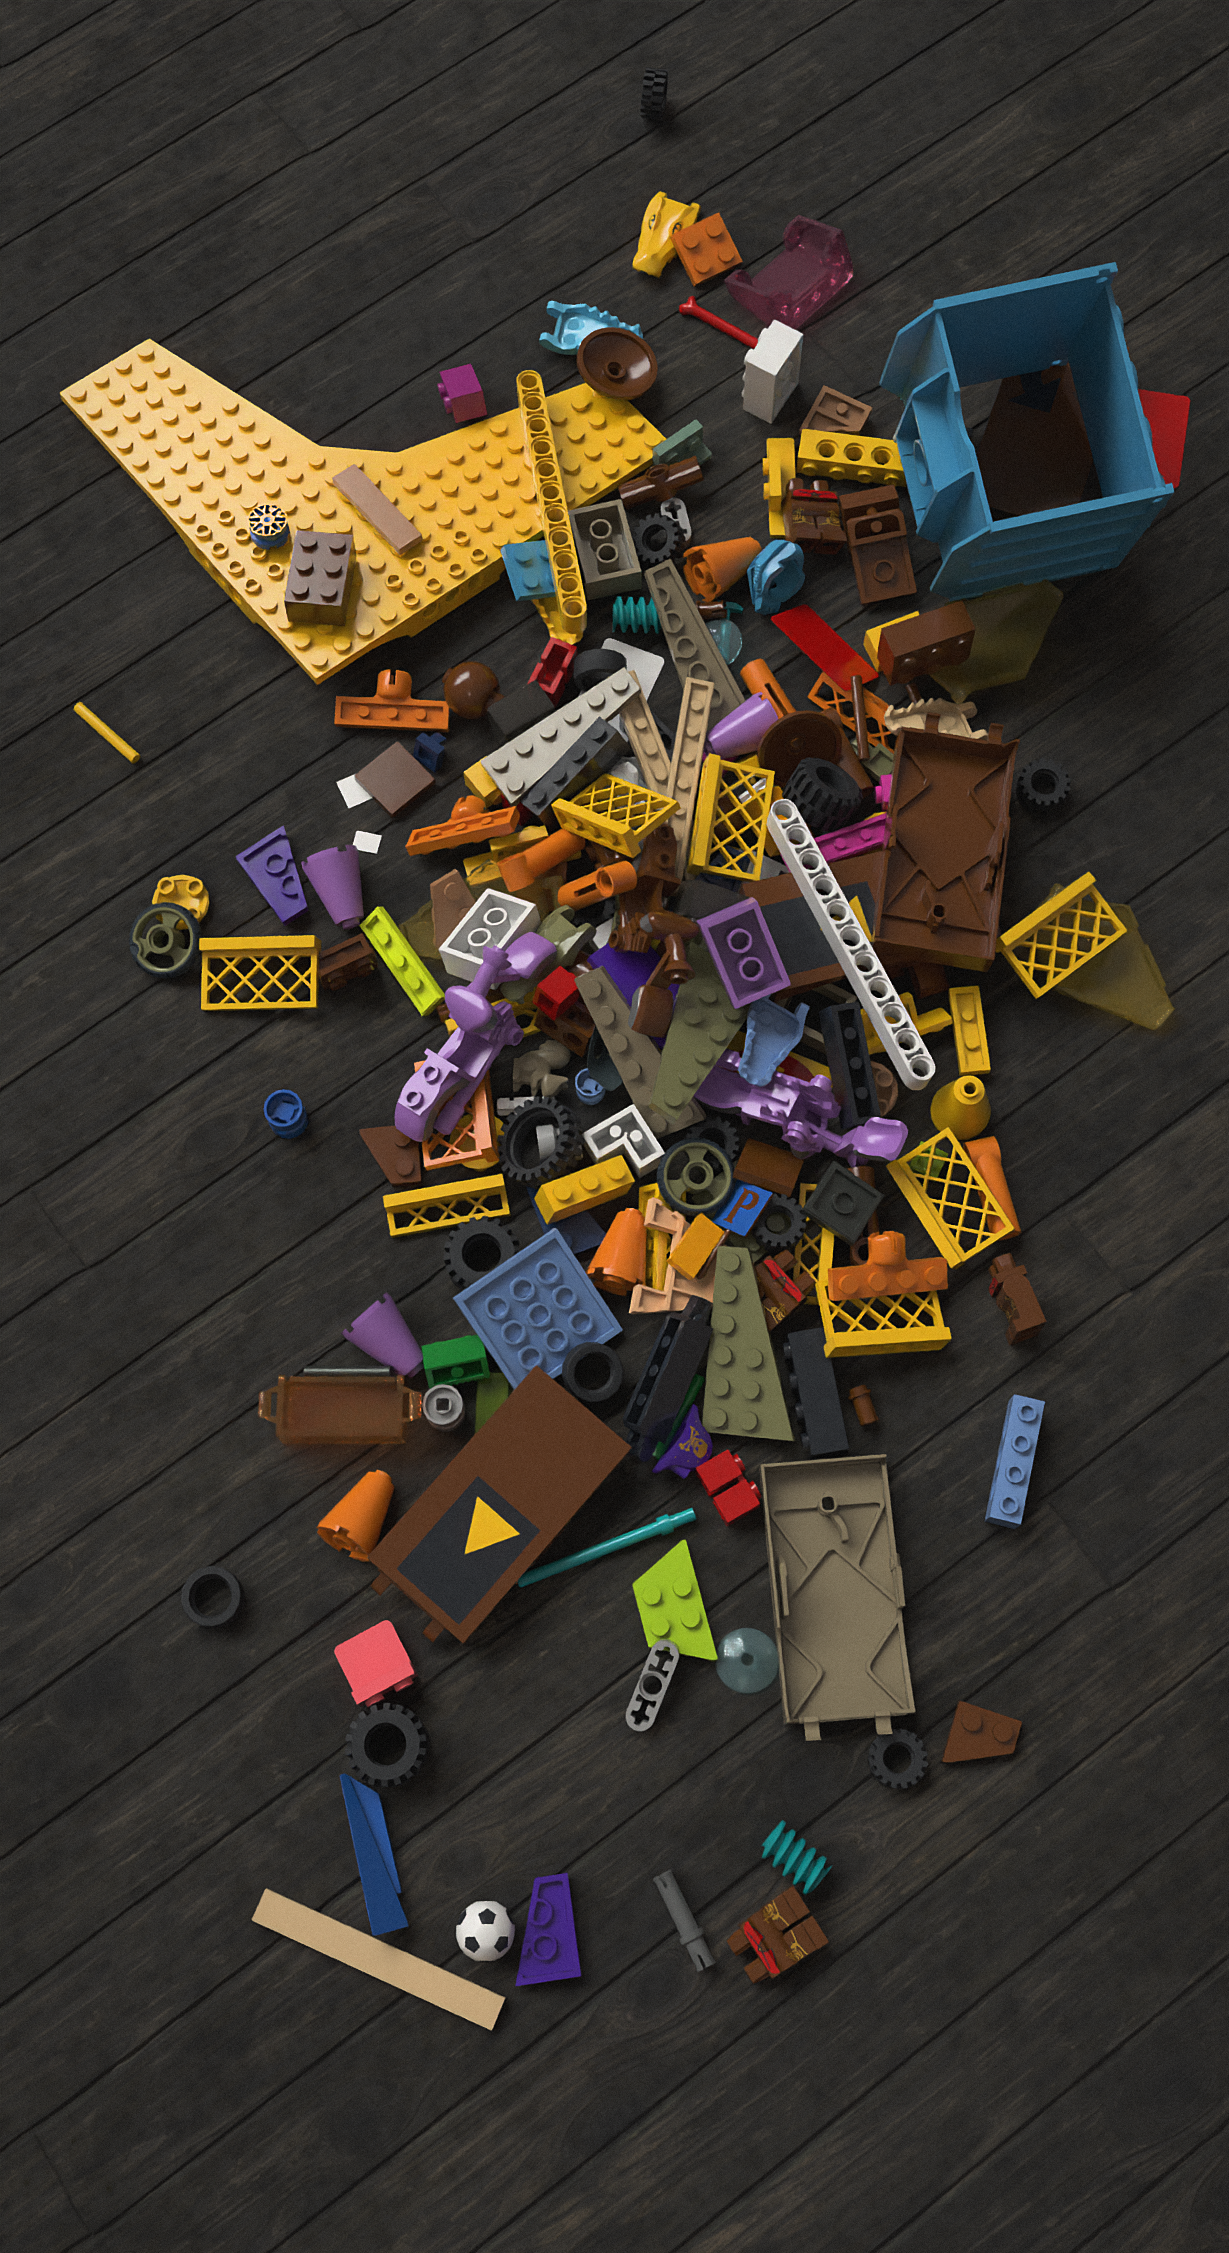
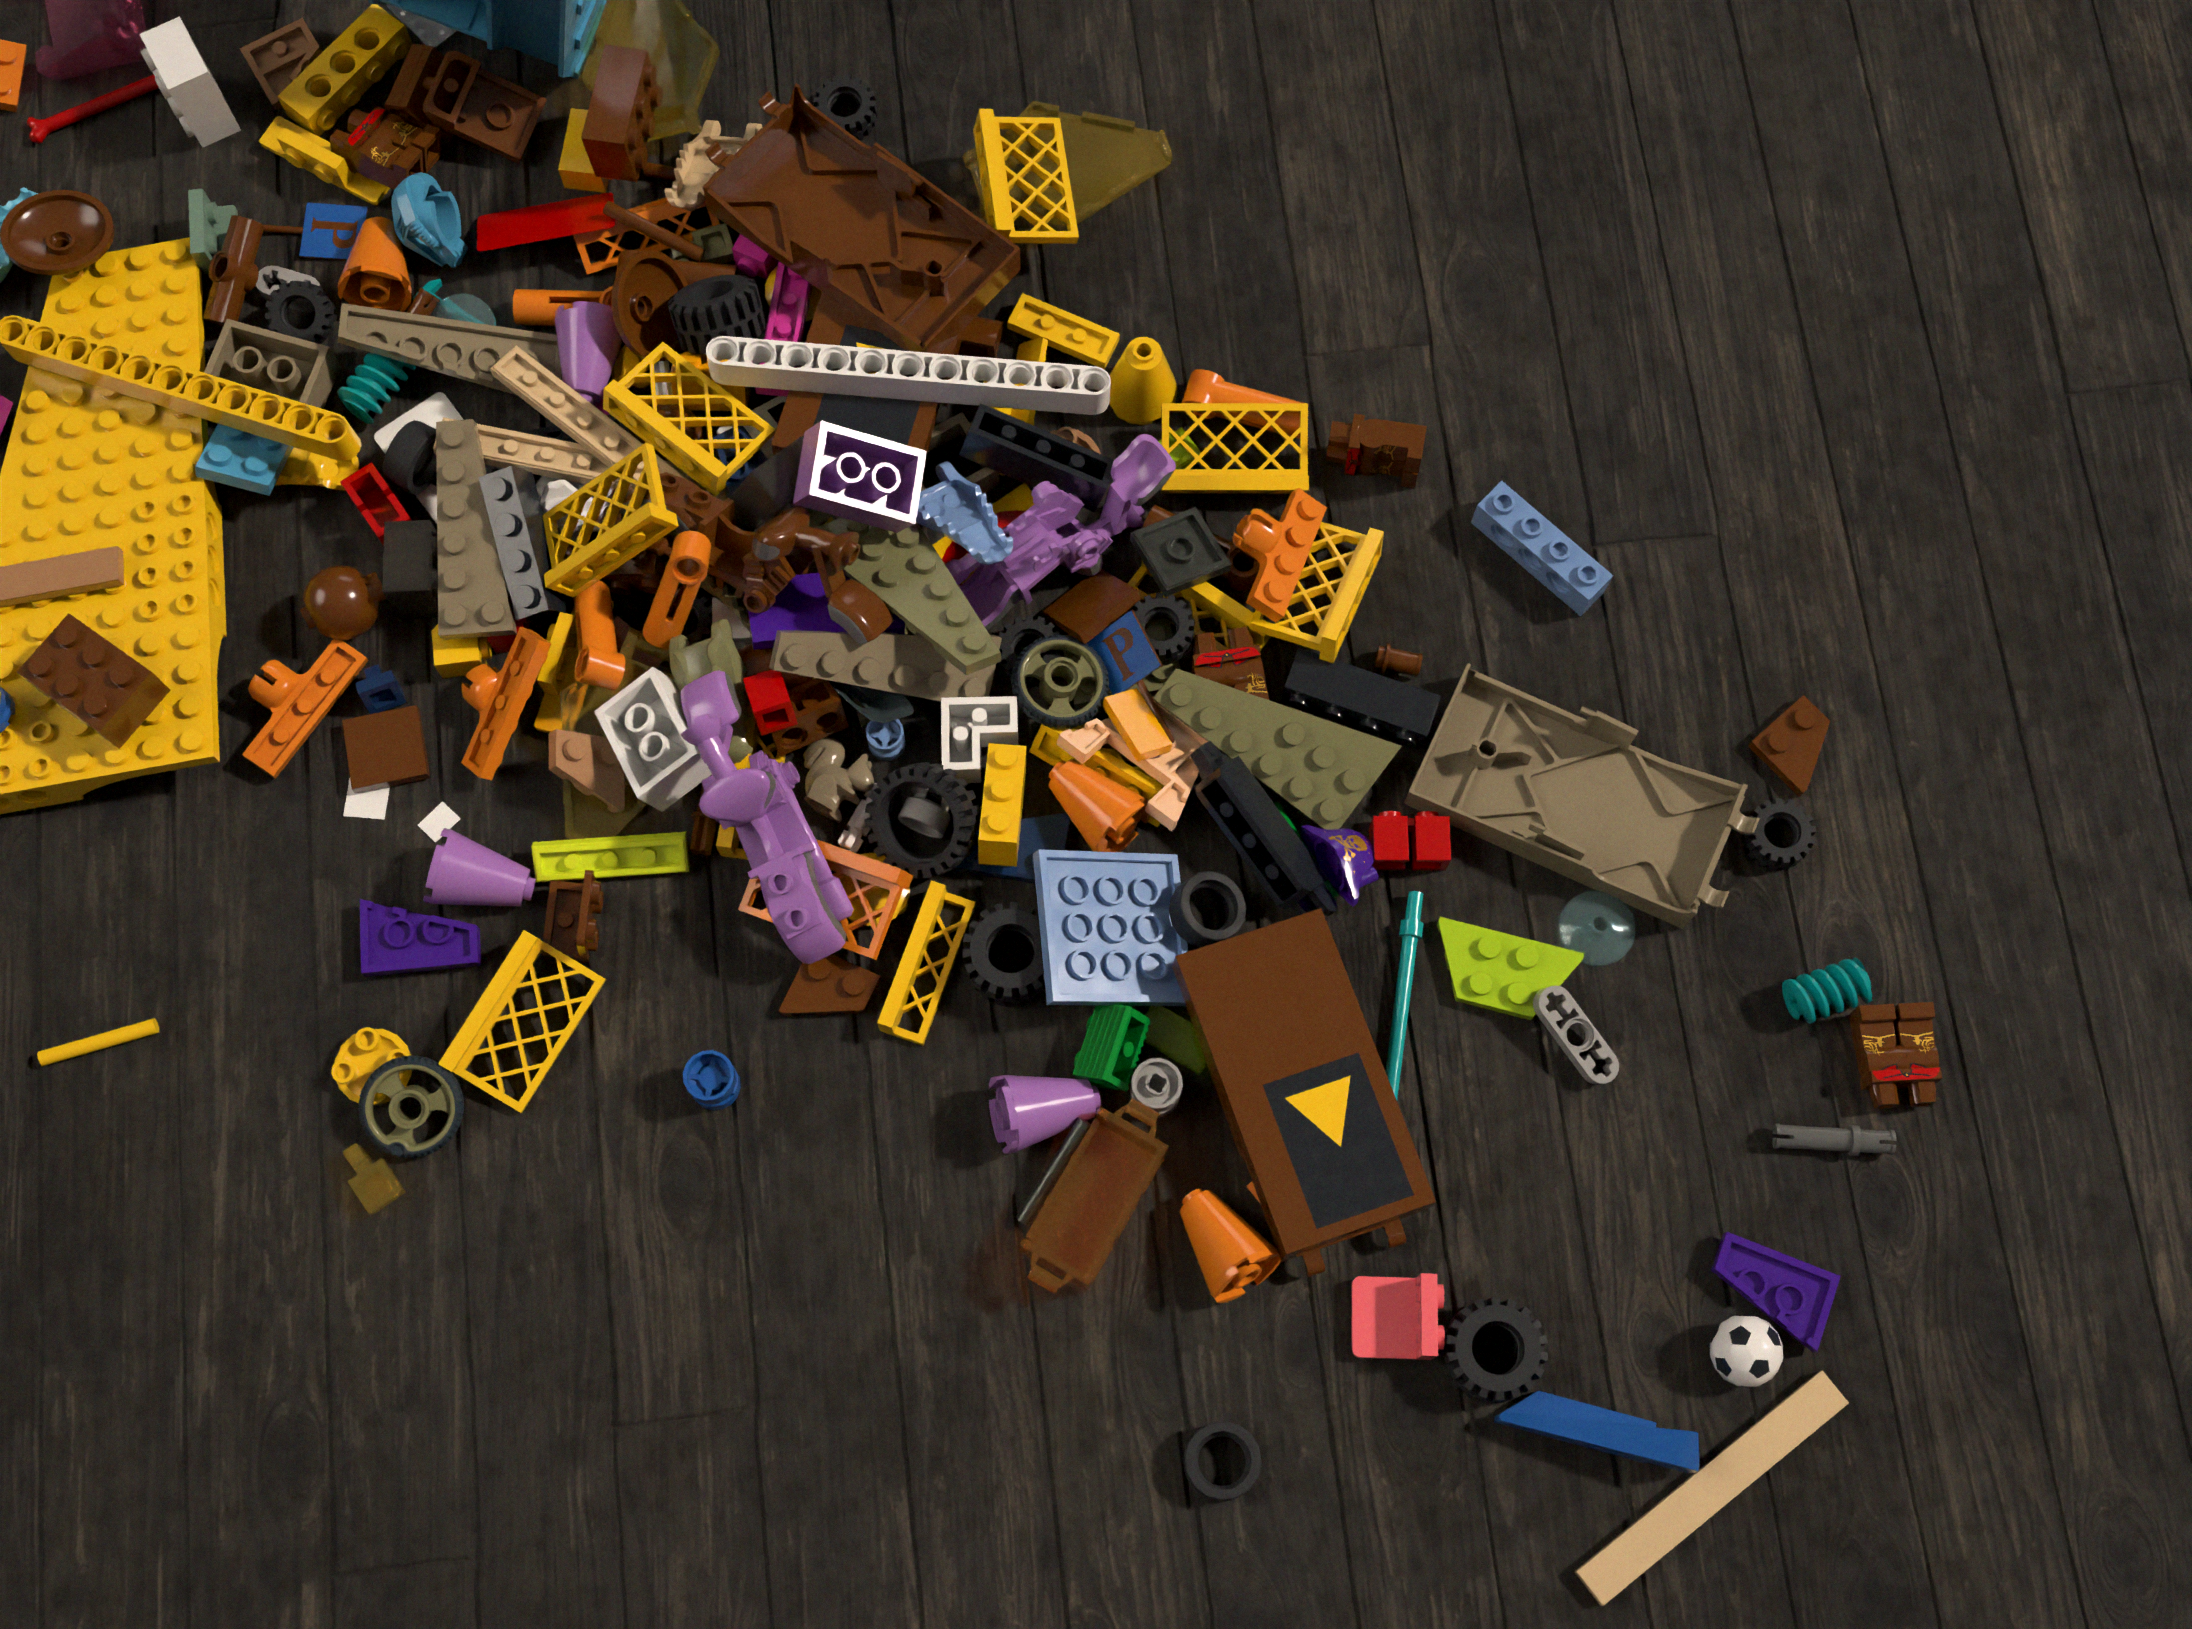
camera: 65 degrees left, 0 degrees up
none -> blue piece [262,203,368,261]
none -> clear yellow plate [343,1143,406,1215]

